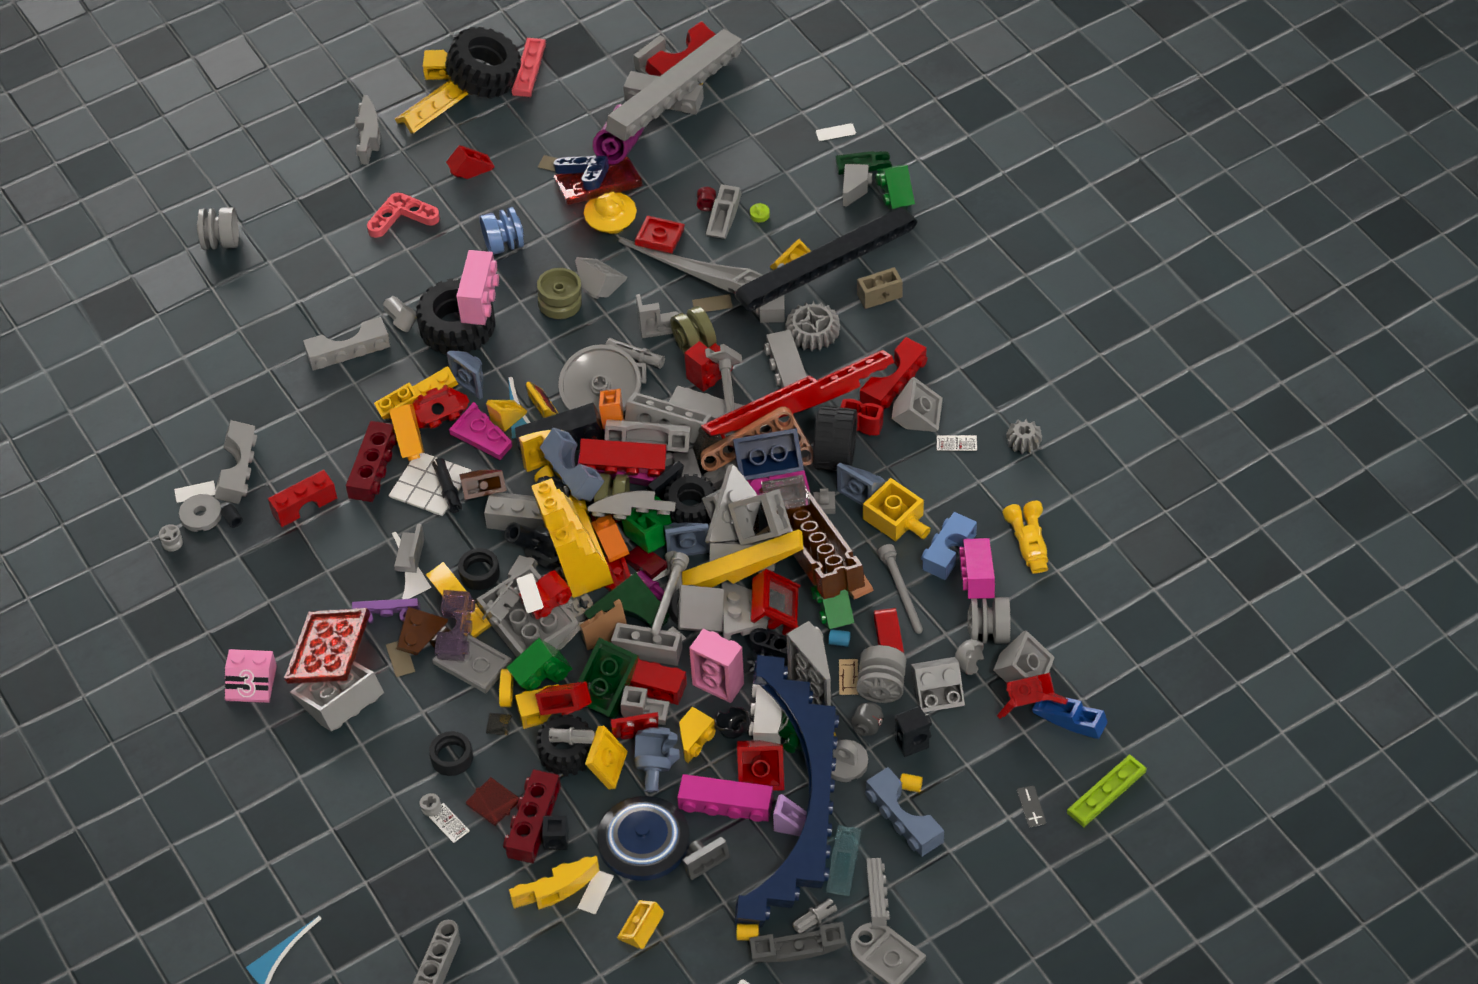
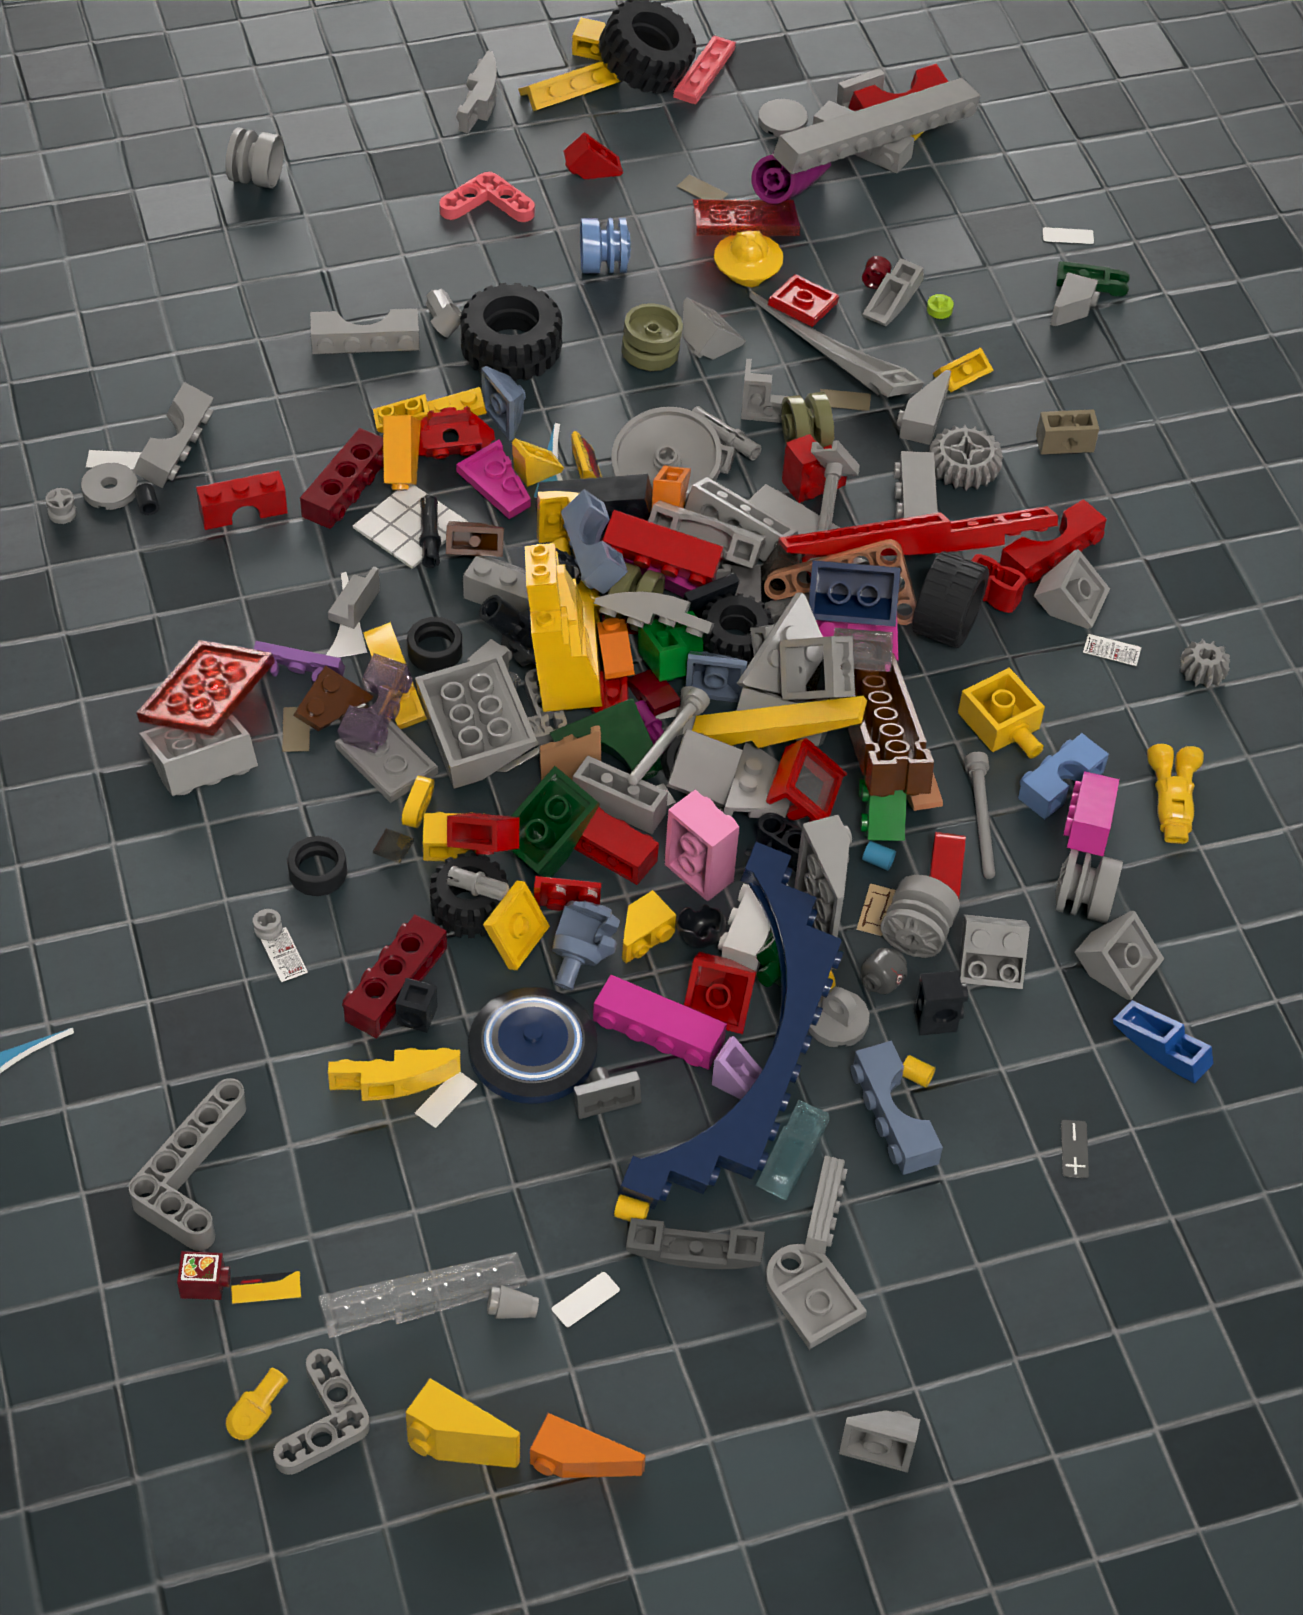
camera: 10 degrees right, 0 degrees up
bright pink slope [225,649,277,703] -> none
bright pink brick [457,250,499,325] -> none
clear red piece [465,777,519,826] -> none
light grey hinge [482,580,520,625] -> none
green brick [506,638,573,691] -> none
white sticker [516,573,544,613] -> none
red brick [519,570,572,620] -> none
dark blue beam [554,156,609,190] -> none
yellow slope [617,900,664,949] -> none
light grey brick [621,686,669,725] -> none
black beam [735,207,917,311] -> none
light grey axle [793,898,837,934] -> none
light grey tile [813,488,835,514] -> none
sand blue slope [837,463,886,506] -> none
green brick [875,165,915,209] -> none
light grey hair [955,639,984,675] -> none
red piece [997,672,1068,719] -> none
lime tile [1067,754,1147,827] -> none
none -> light grey tile [758,99,808,137]

